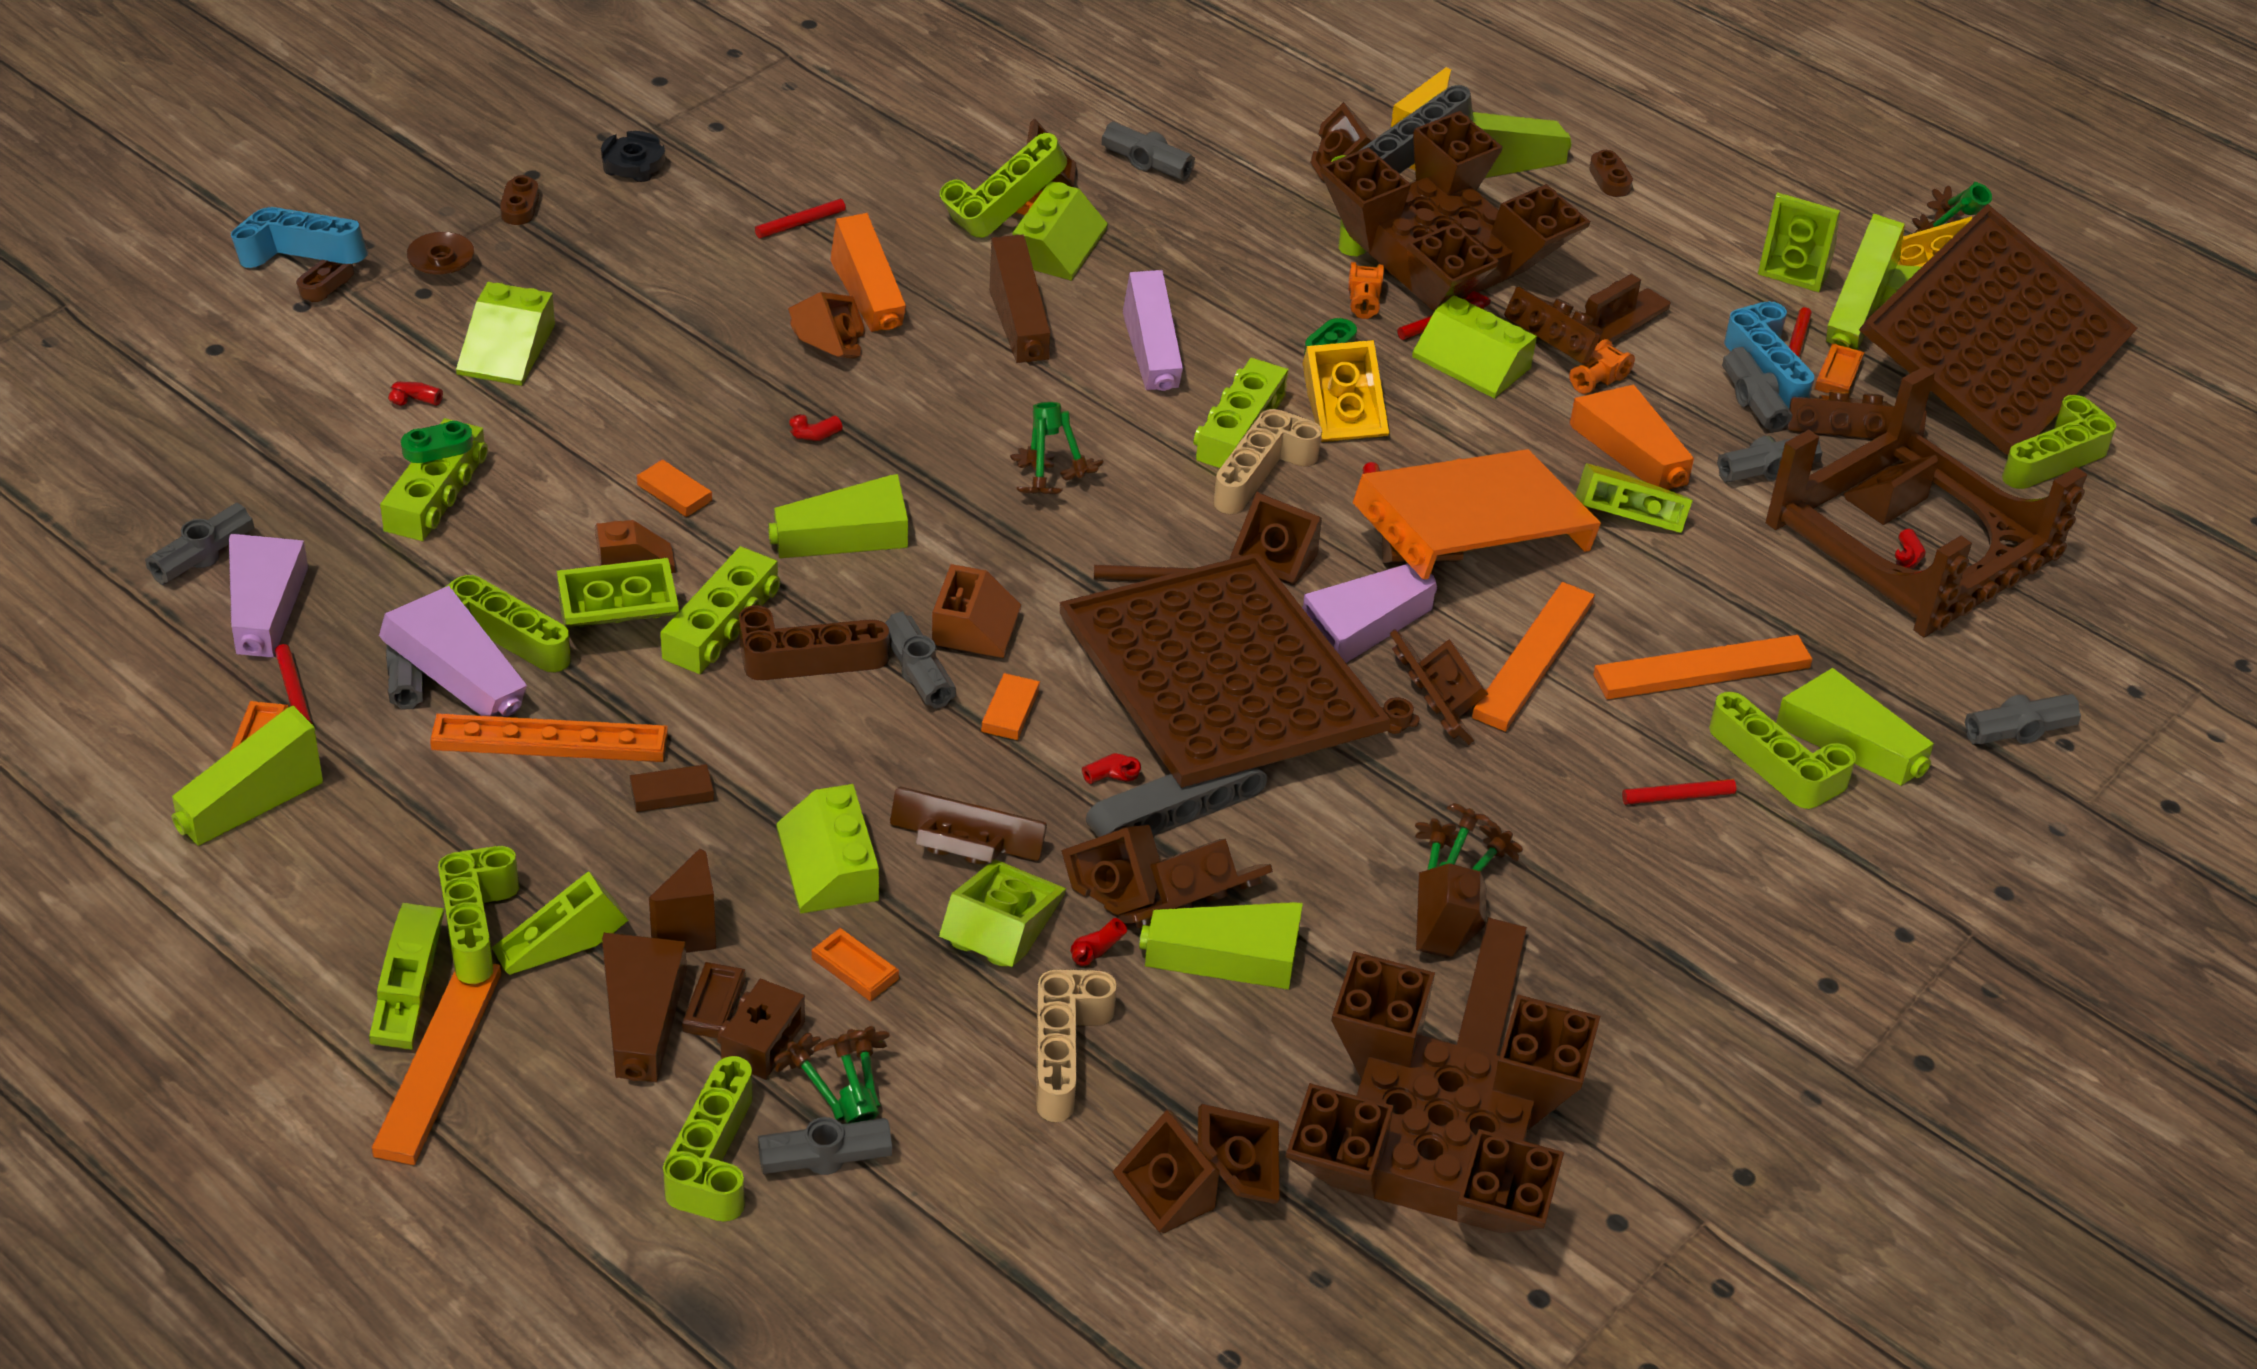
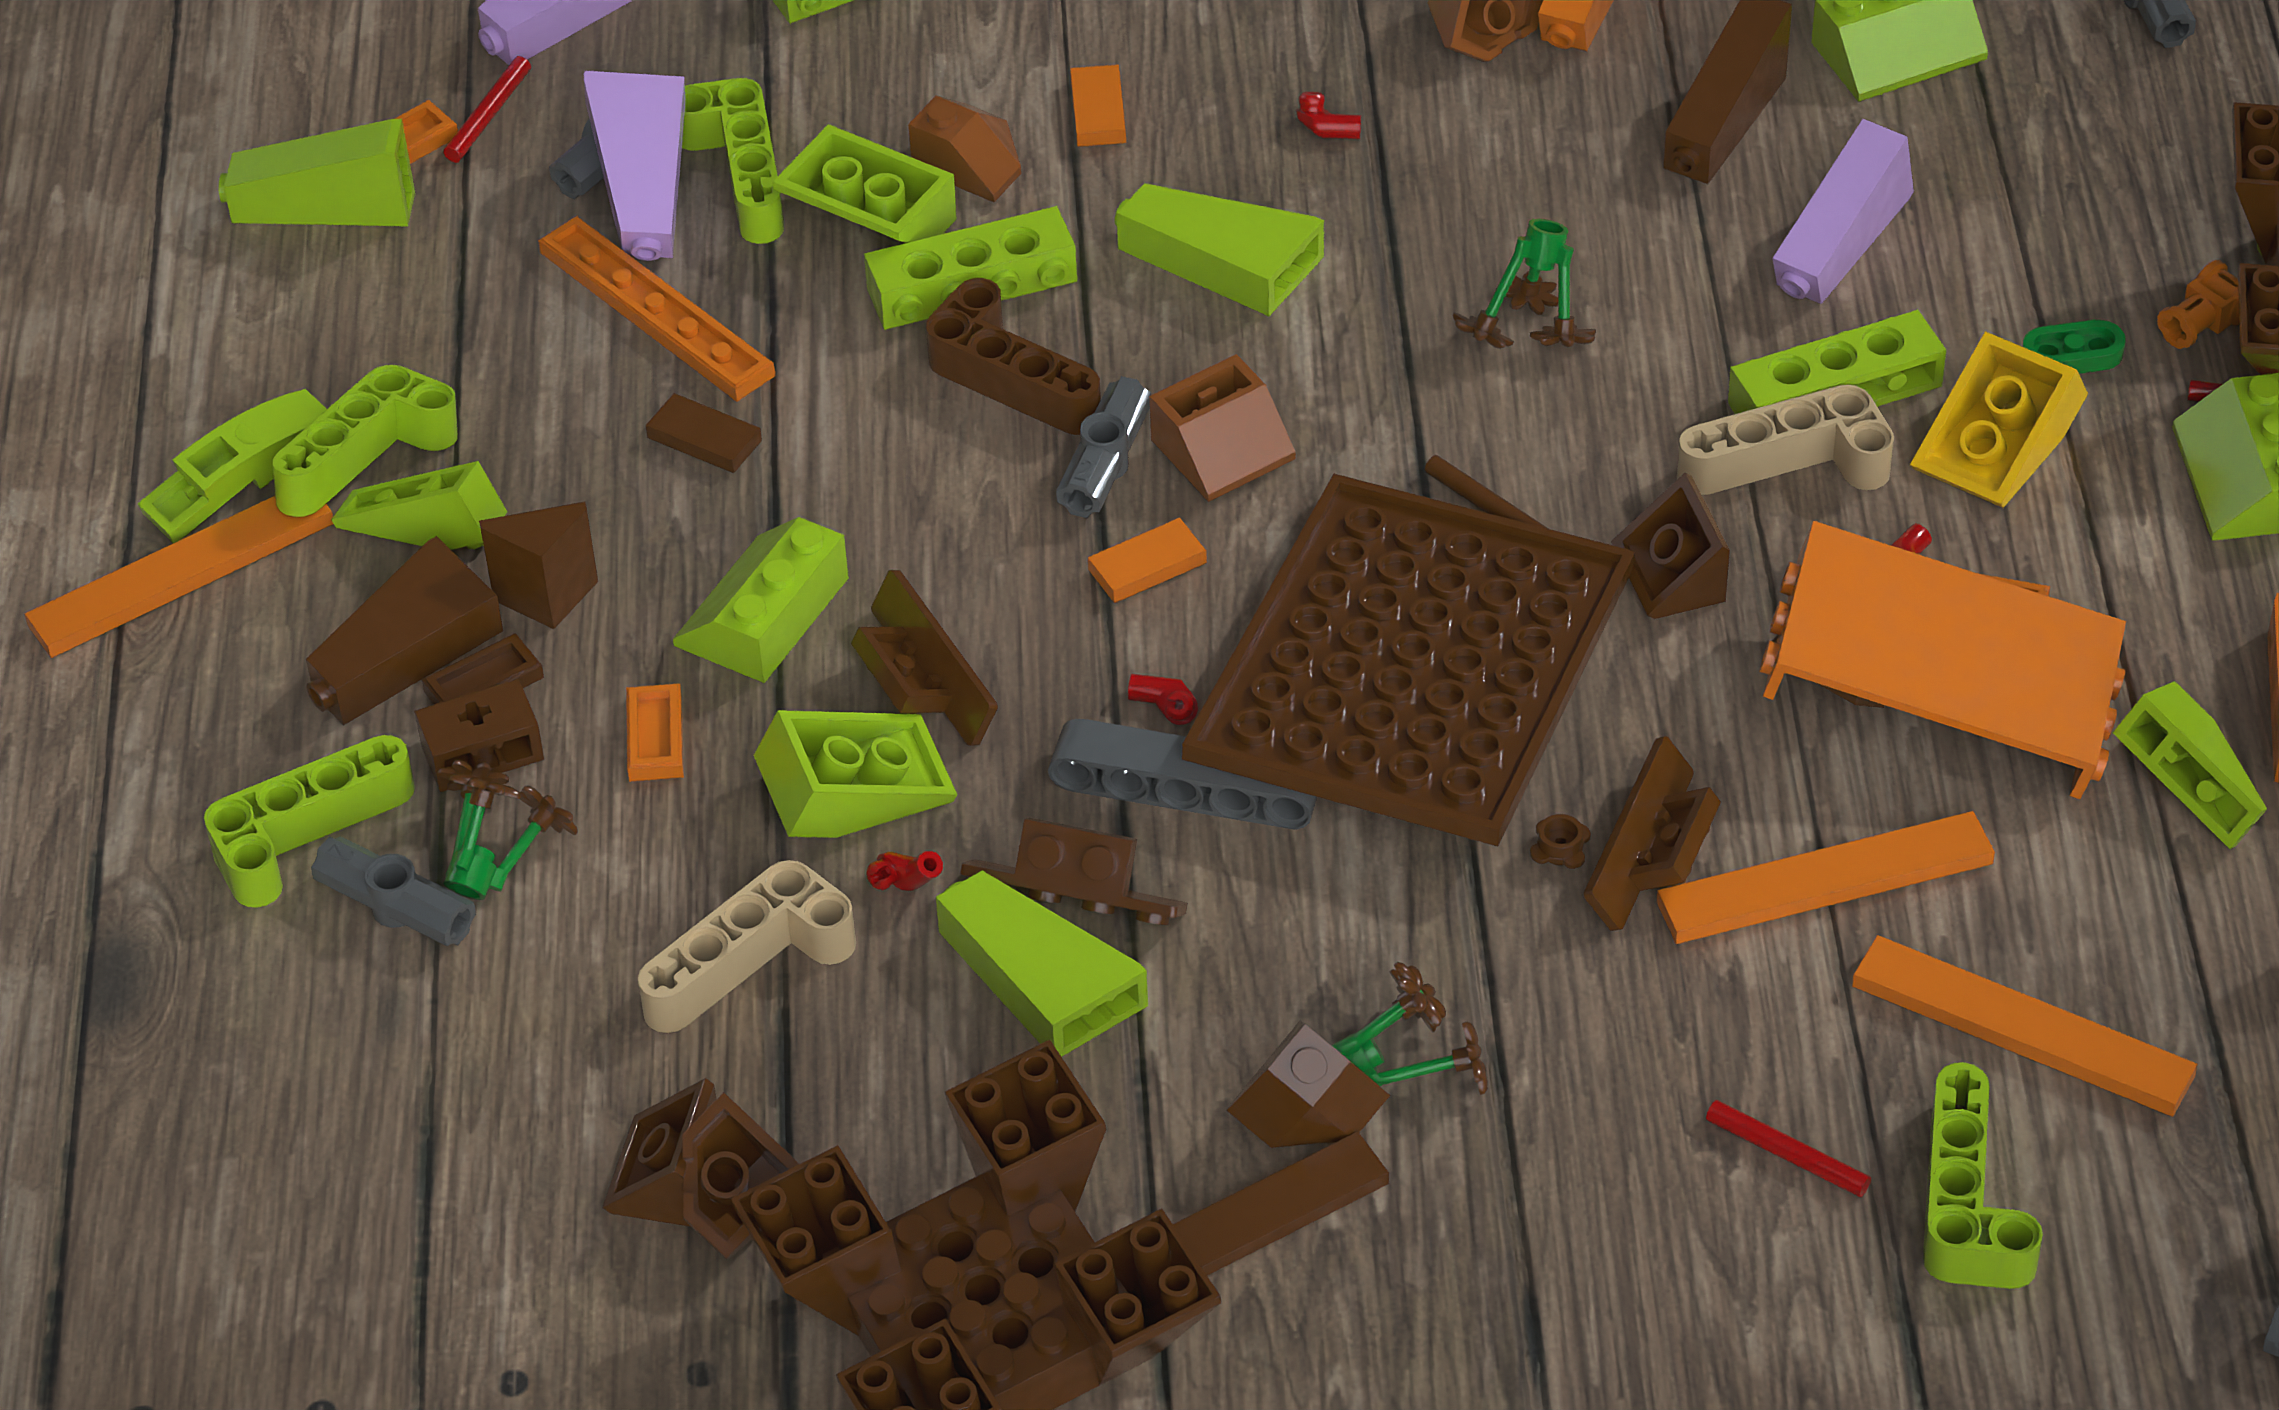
camera: 50 degrees right, 5 degrees up
reddish brown slope [1061,825,1160,915] -> none
lavender slope [1303,564,1437,663] -> none
lime slope [1776,668,1934,786] -> none

